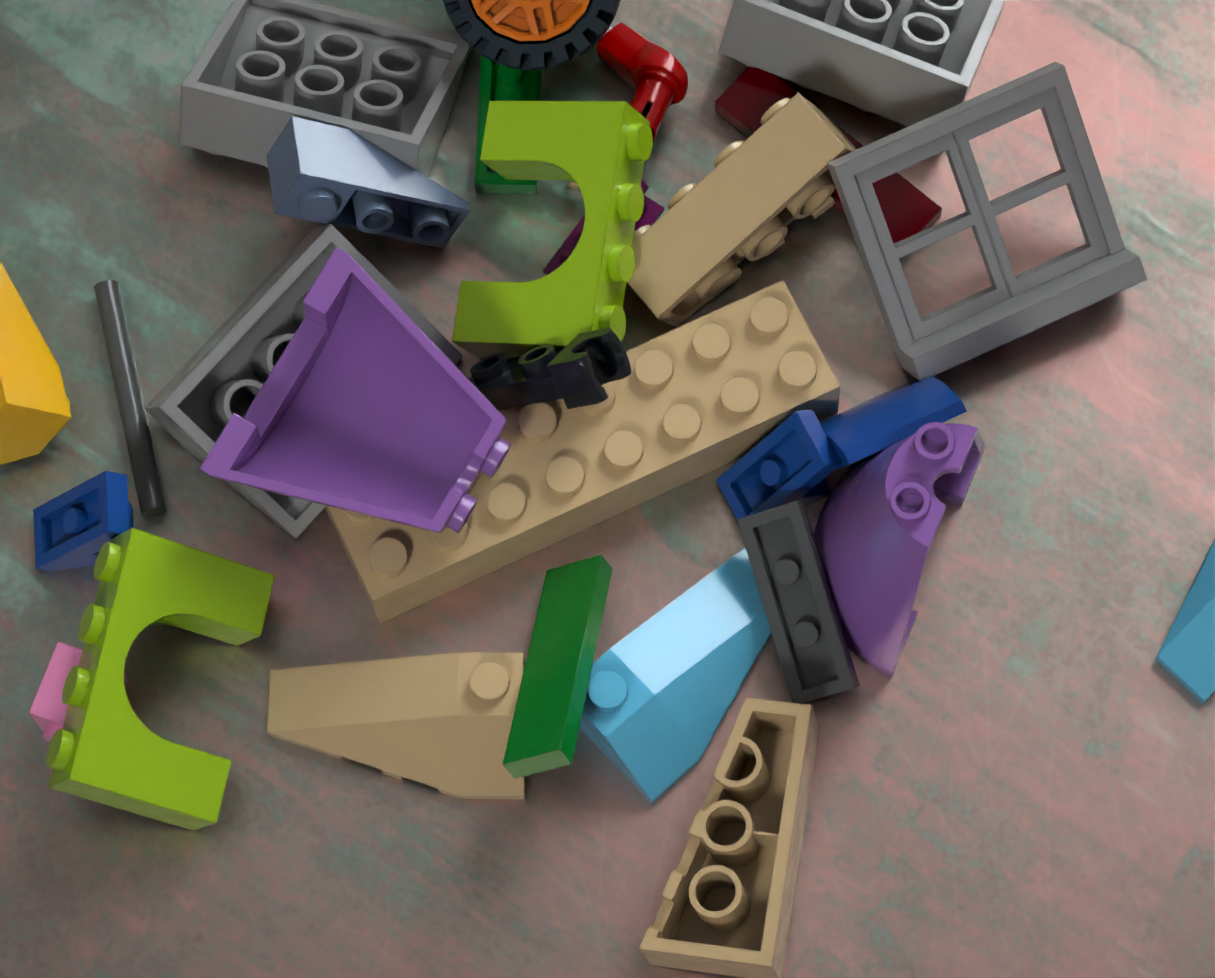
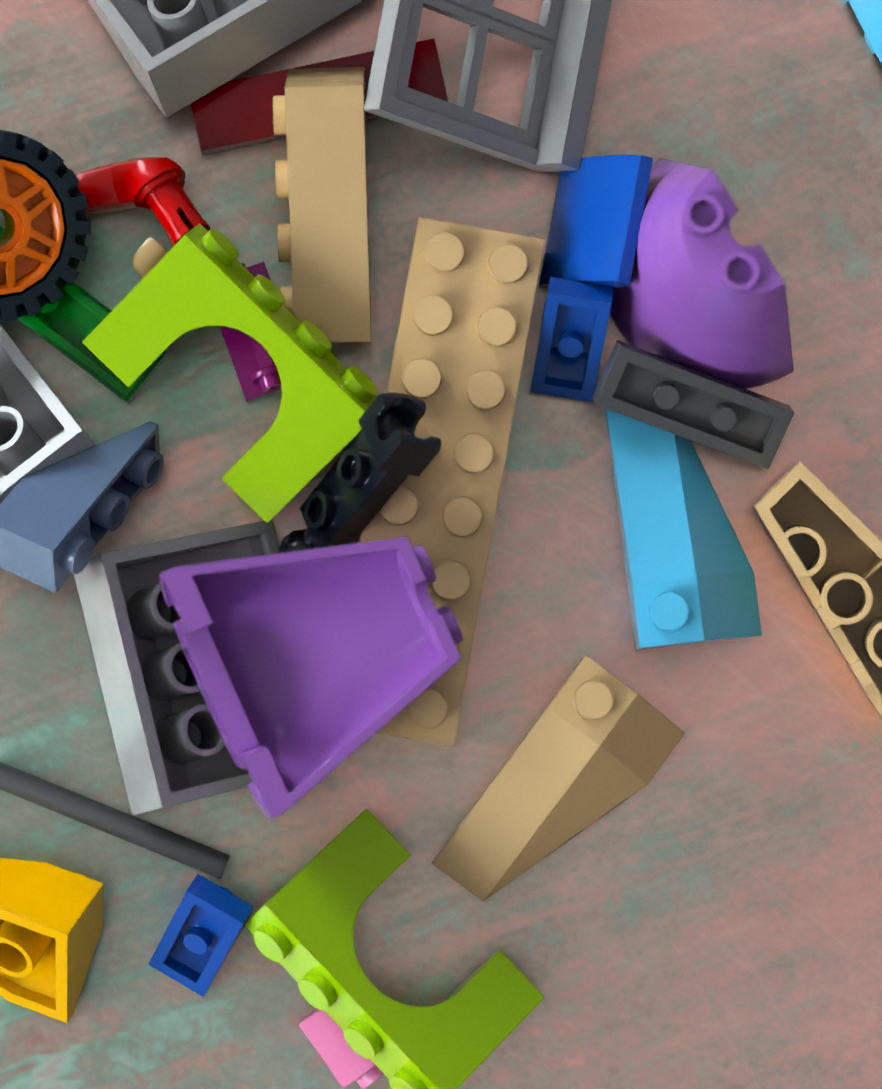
camera: 65 degrees left, 15 degrees up
green tile [503,554,613,779] -> none

